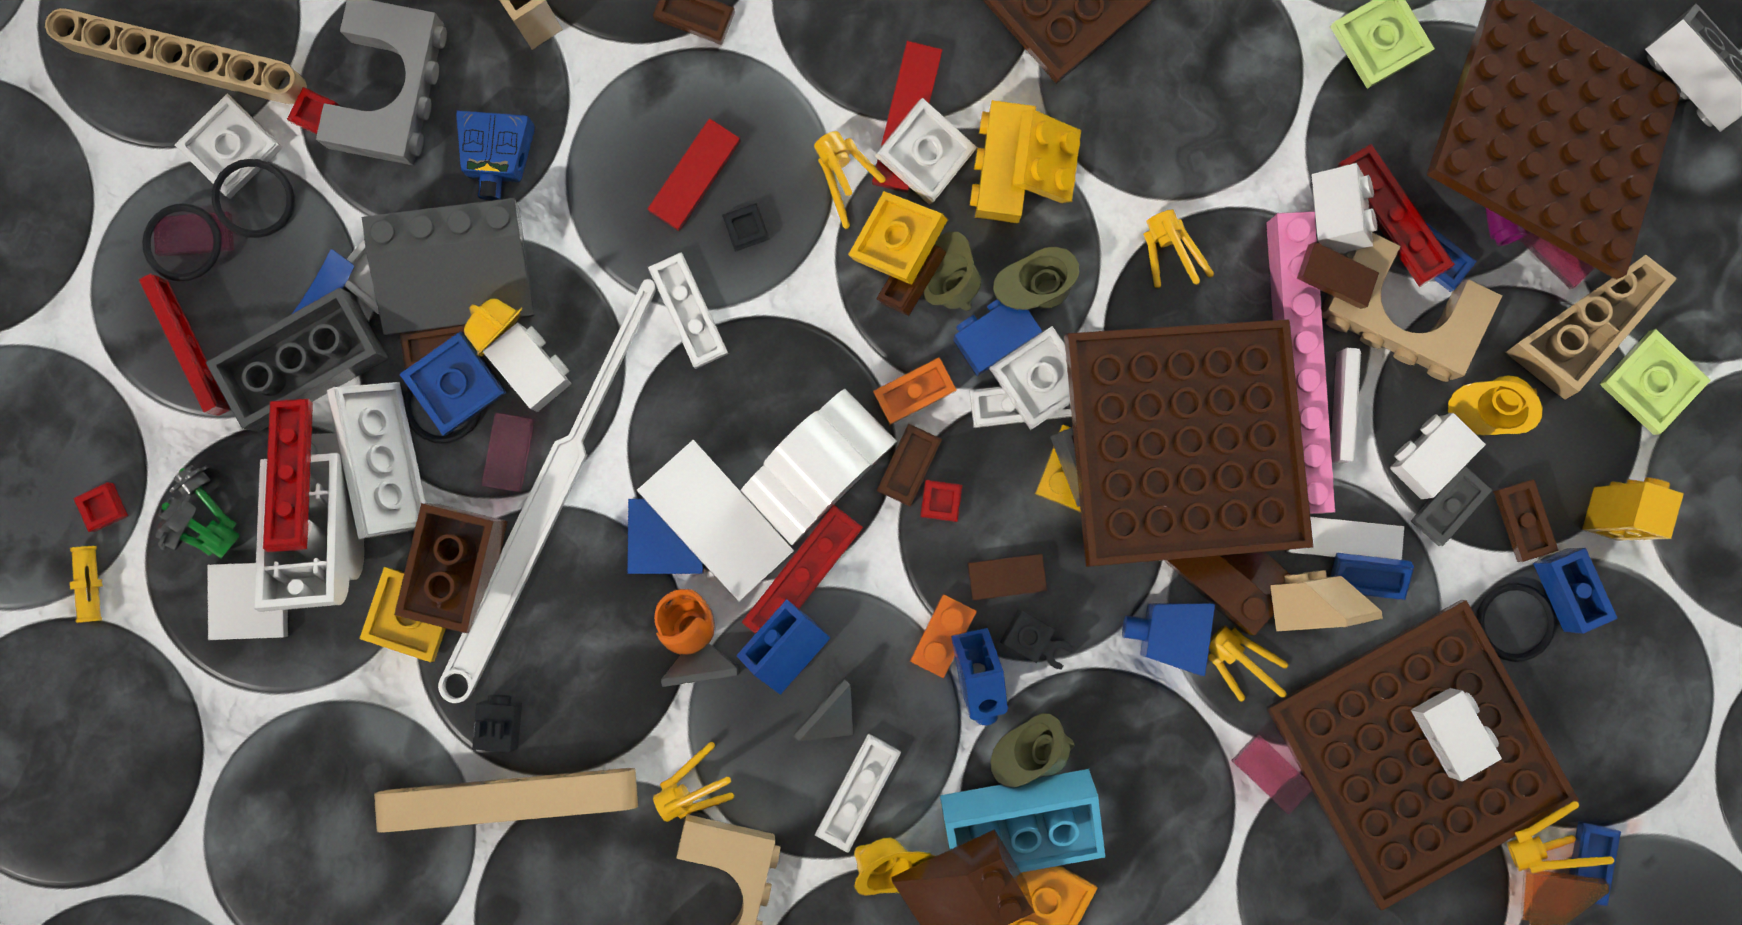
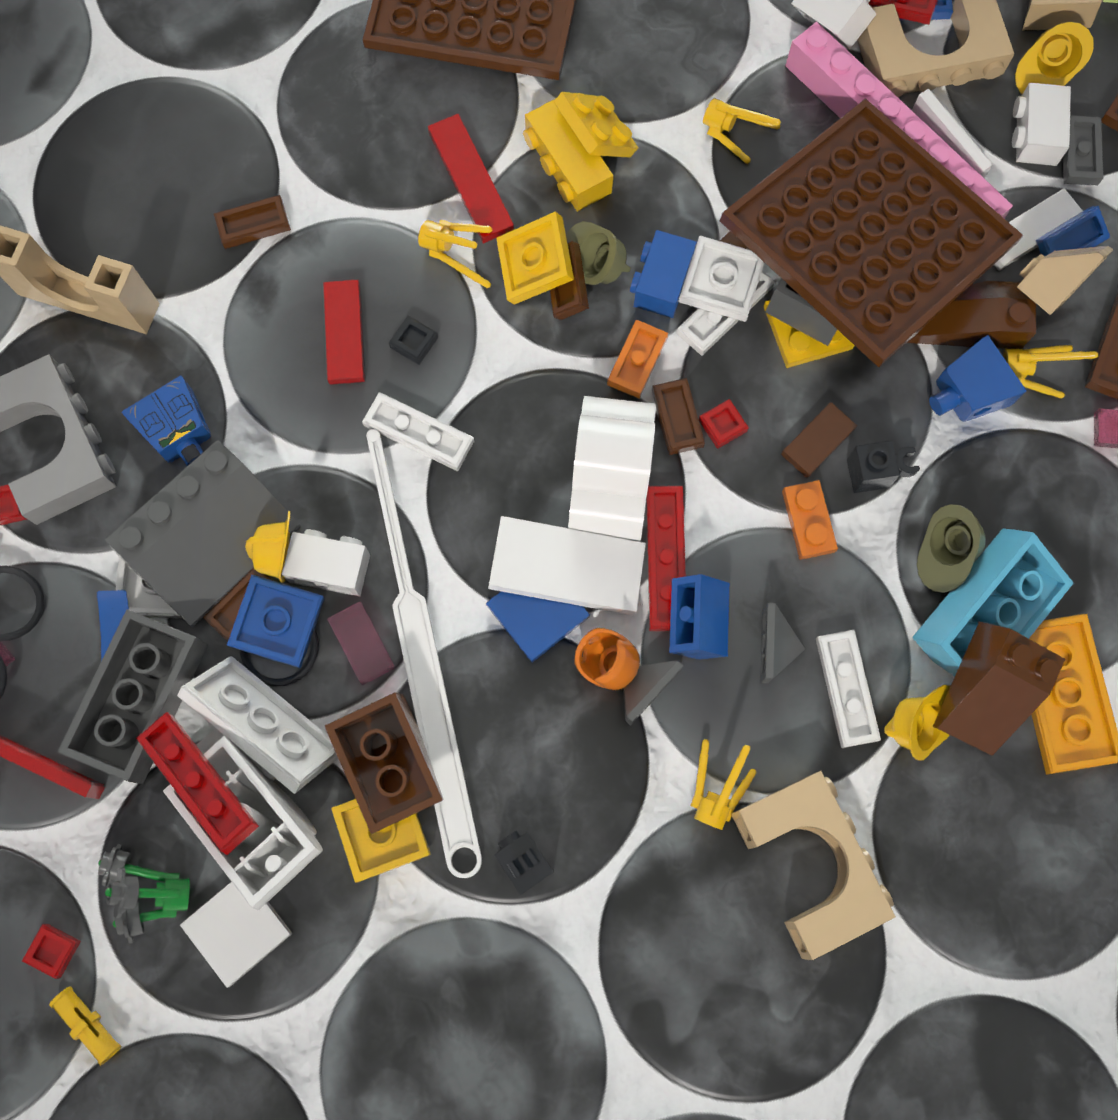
camera: 35 degrees left, 10 degrees down
tan beam [374,768,638,832] -> none
white tile [874,98,977,205] -> none
blue torso [951,628,1008,725] -> none
olive piece [993,247,1079,310] -> none
reddish brown tile [1297,242,1379,309] -> none

